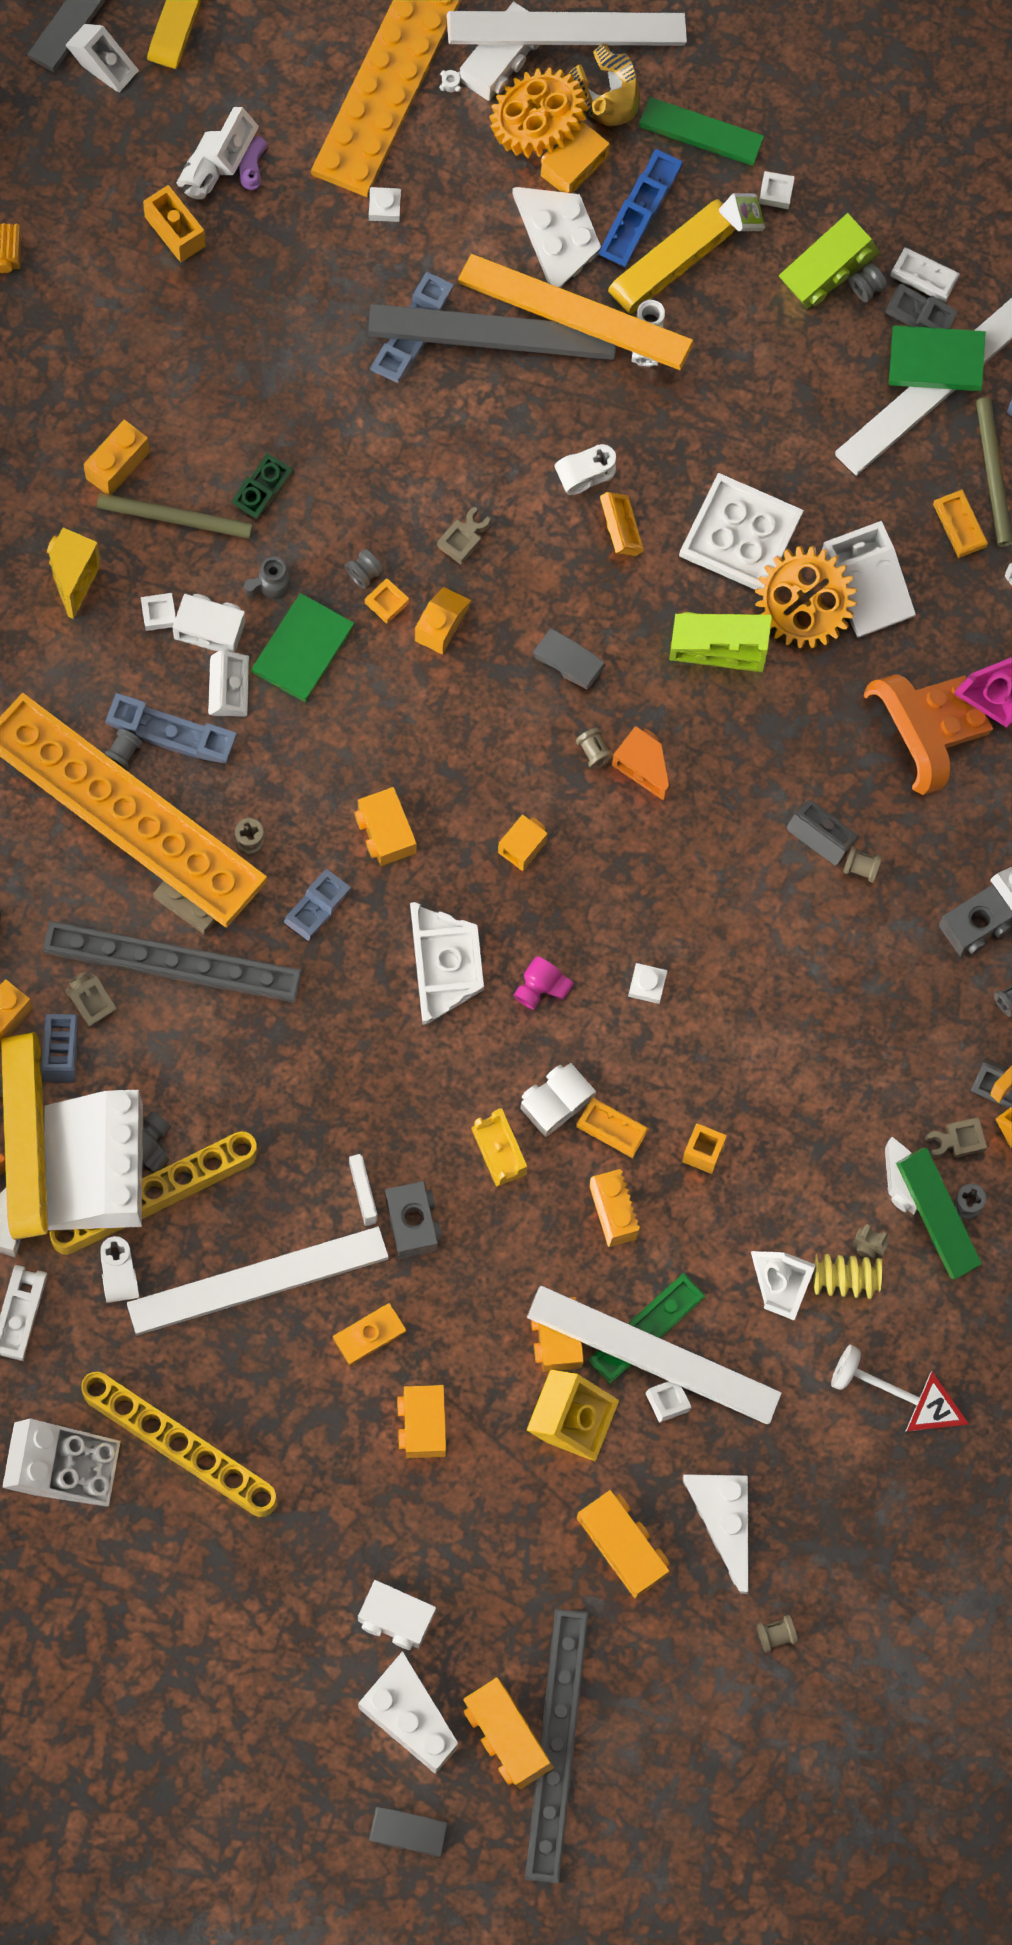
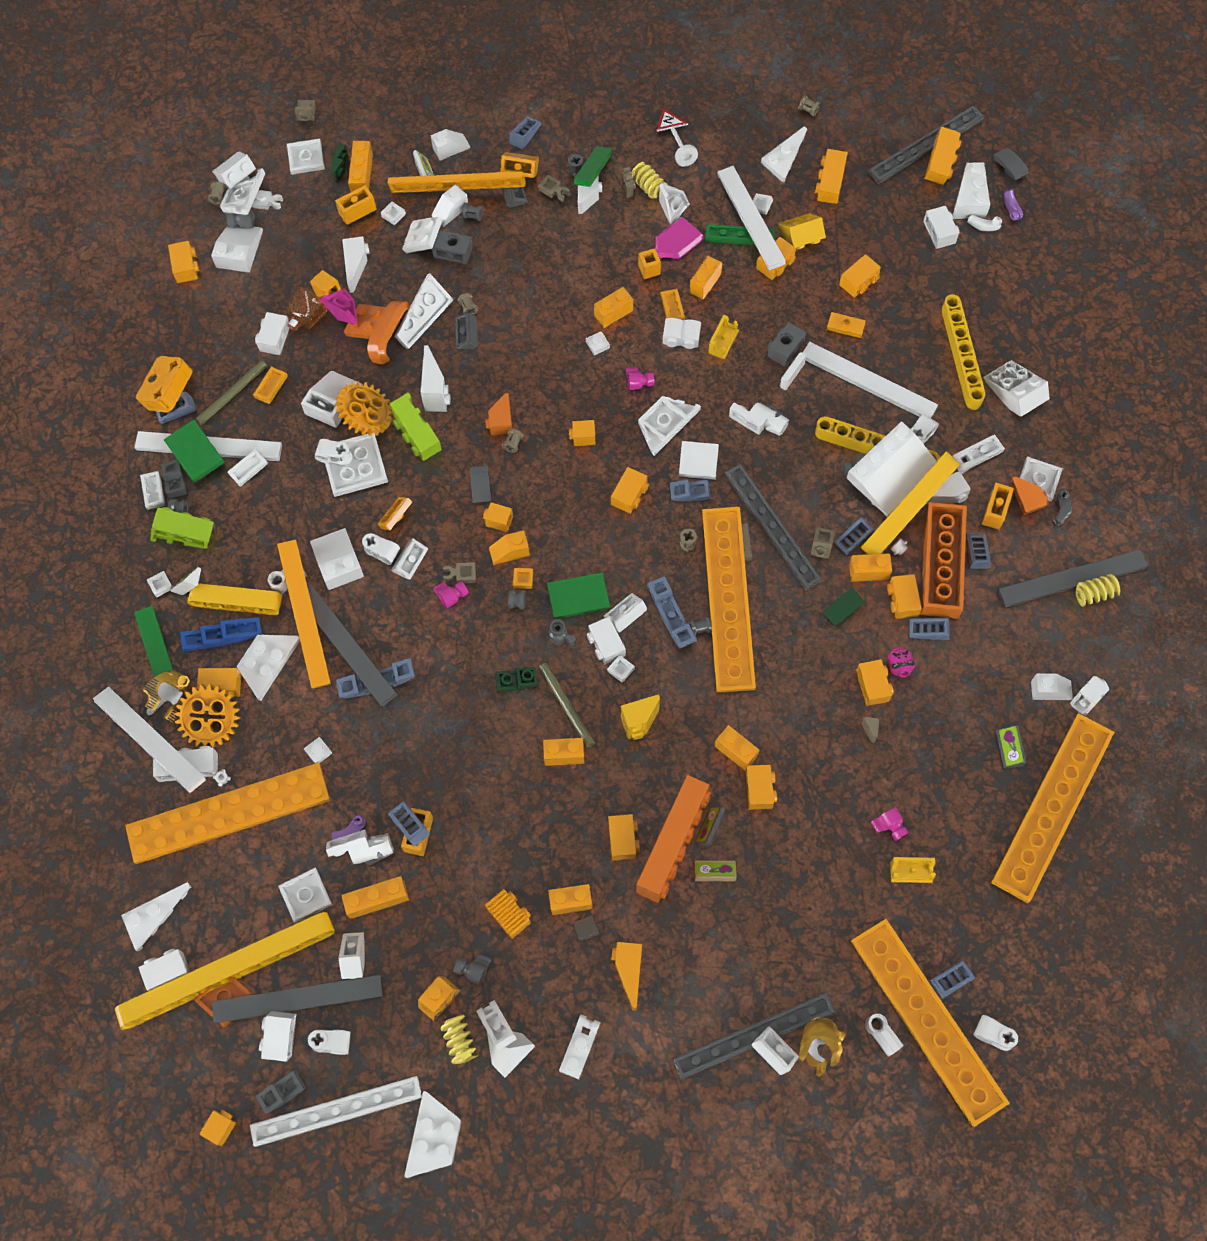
camera: 125 degrees left, 5 degrees down
none -> white tile [228,448,268,487]
none -> white tile [278,868,333,923]
none -> white slope [310,528,364,590]
none -> white piece [314,439,353,465]
none -> light orange brick [341,876,409,919]
none -> sand blue slope [388,801,430,846]
none -> white slope [391,538,428,580]
none -> white wing [394,274,453,349]
none -> white slope [421,346,450,412]
none -> dark pink piece [433,581,469,609]
none -> light orange brick [483,503,513,532]
none -> light orange brick [594,287,633,328]
none -> dark pink tile [655,217,704,259]
none -> white tile [679,441,719,480]
none -> white plate [729,402,789,436]
none -> white arm [967,215,1002,231]
none -> medium lavender arm [1004,189,1023,221]

